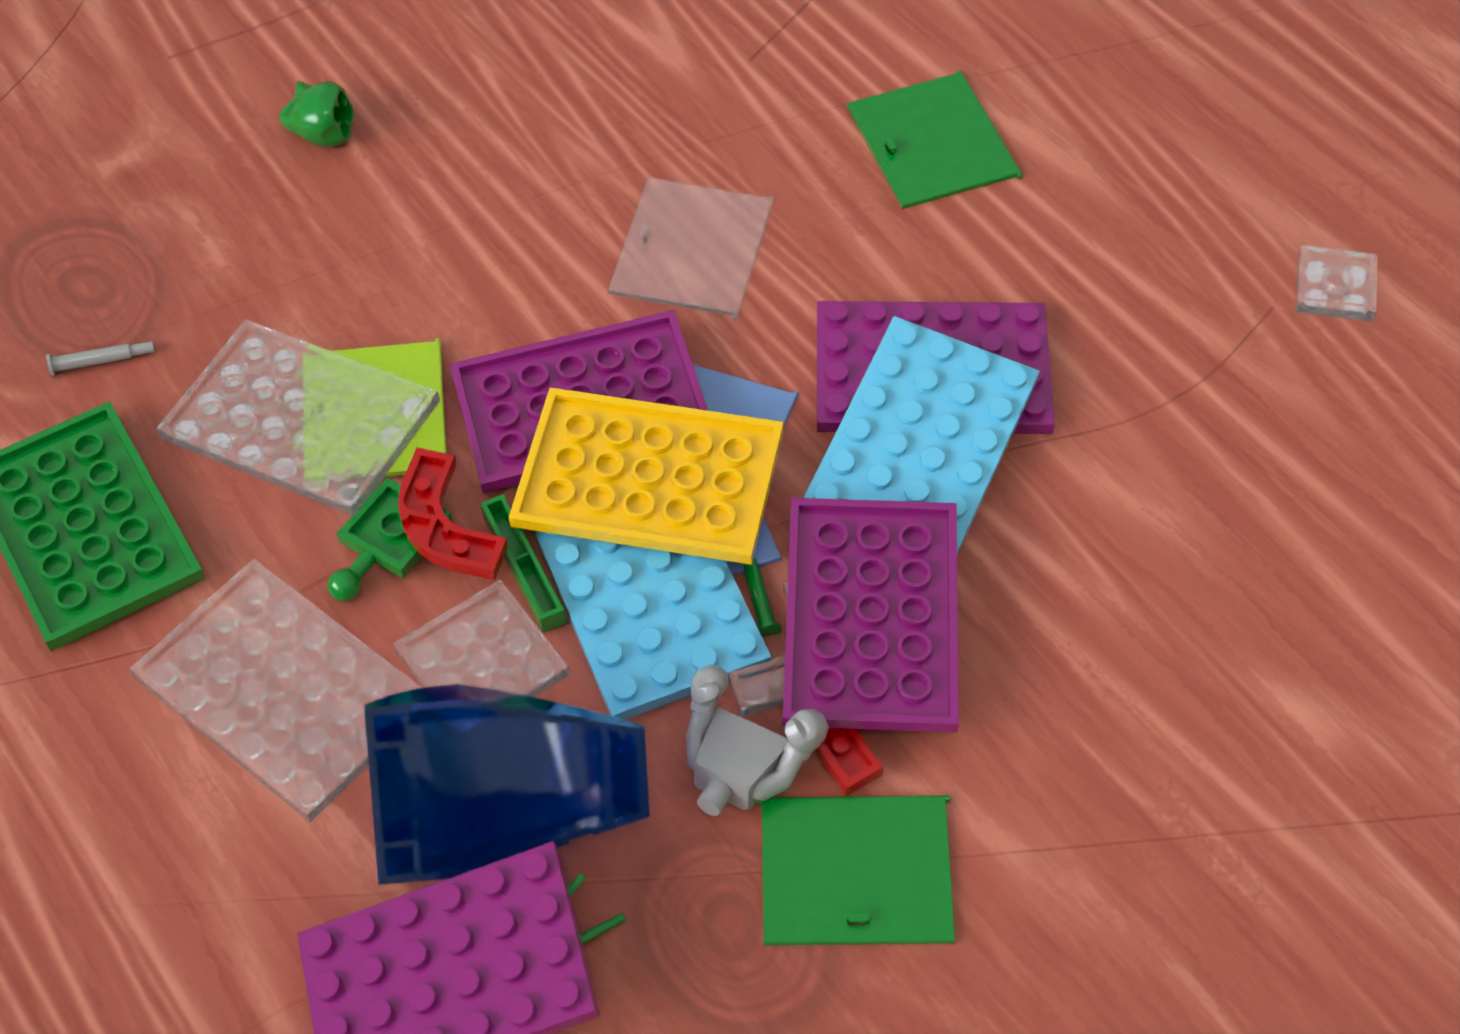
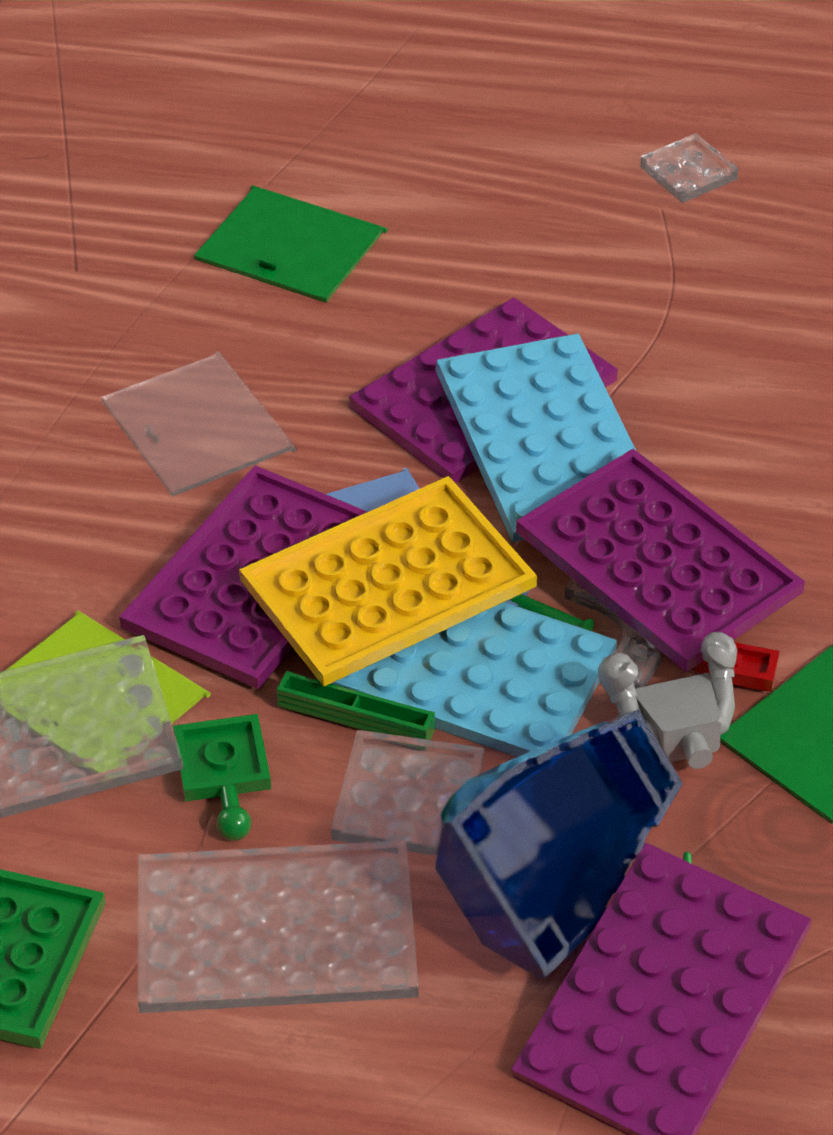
camera: 45 degrees left, 10 degrees down
red plate [398,447,508,581] -> none

